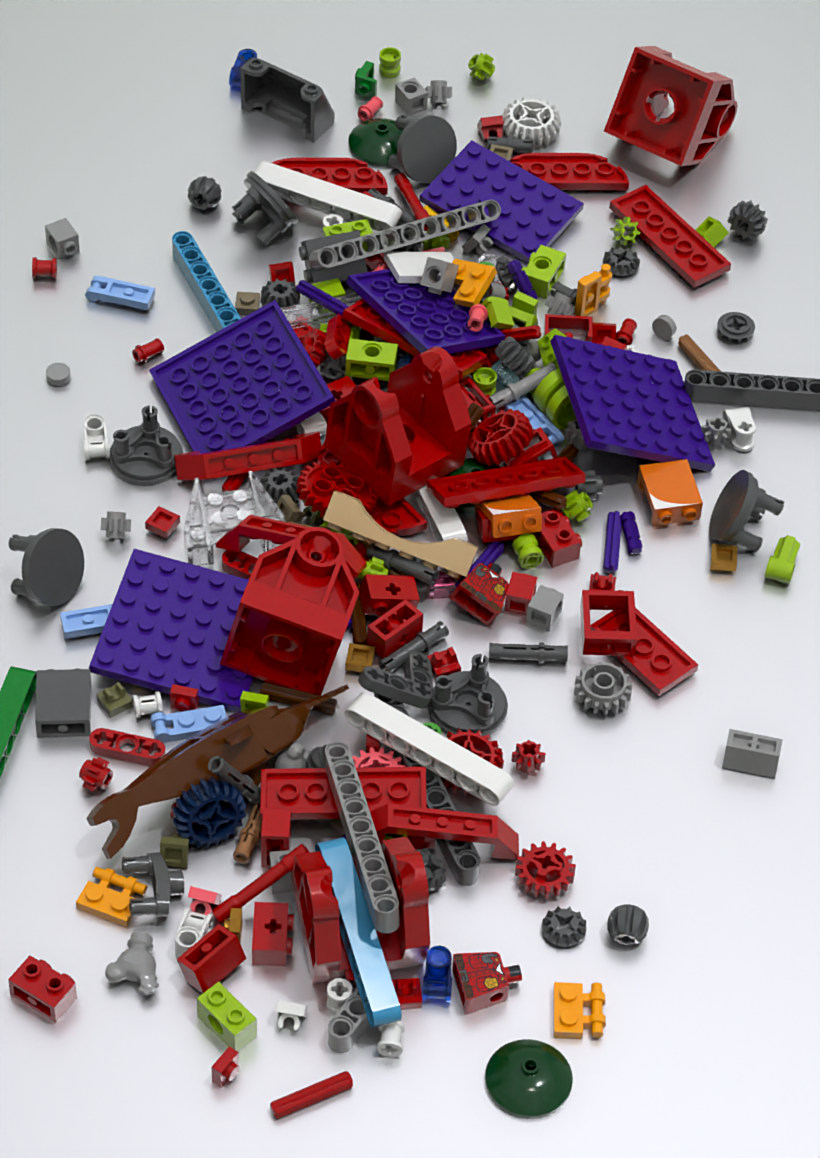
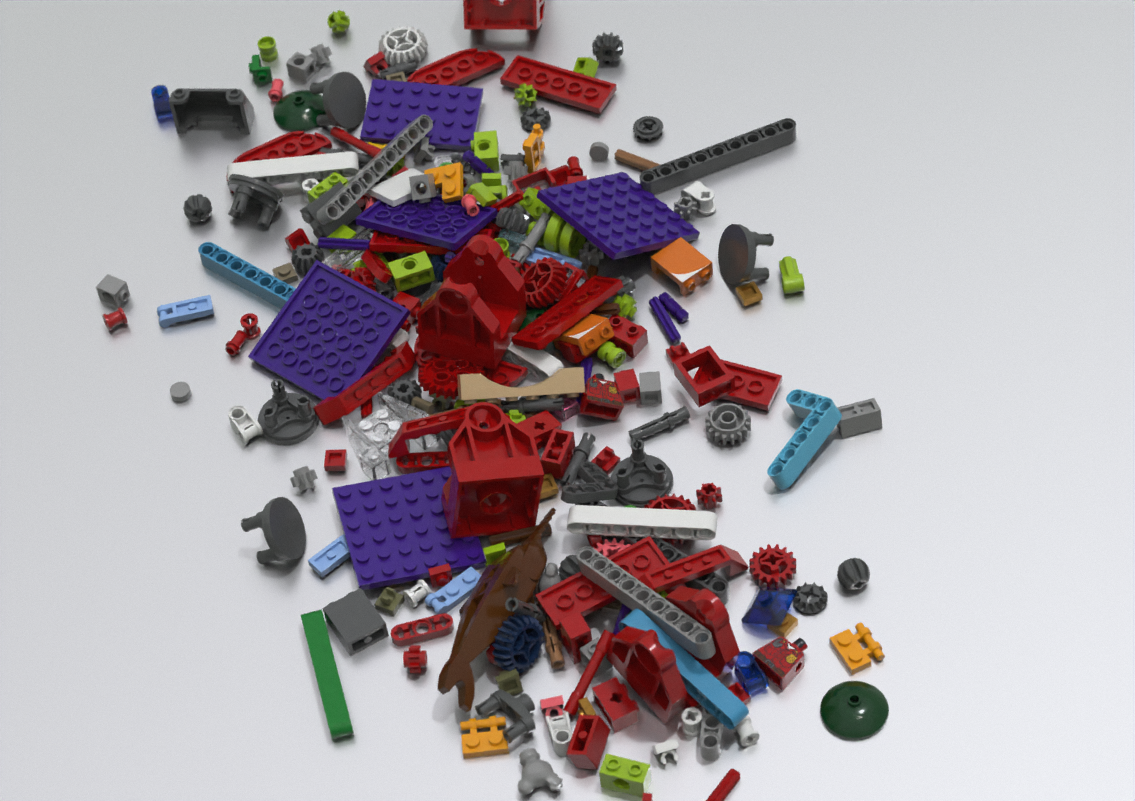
camera: 20 degrees left, 0 degrees up
none -> red bush [240,313,261,340]
none -> clear blue slope [741,587,797,626]
none -> medium azure beam [767,389,842,490]
none -> pearl gold plate [767,608,798,638]

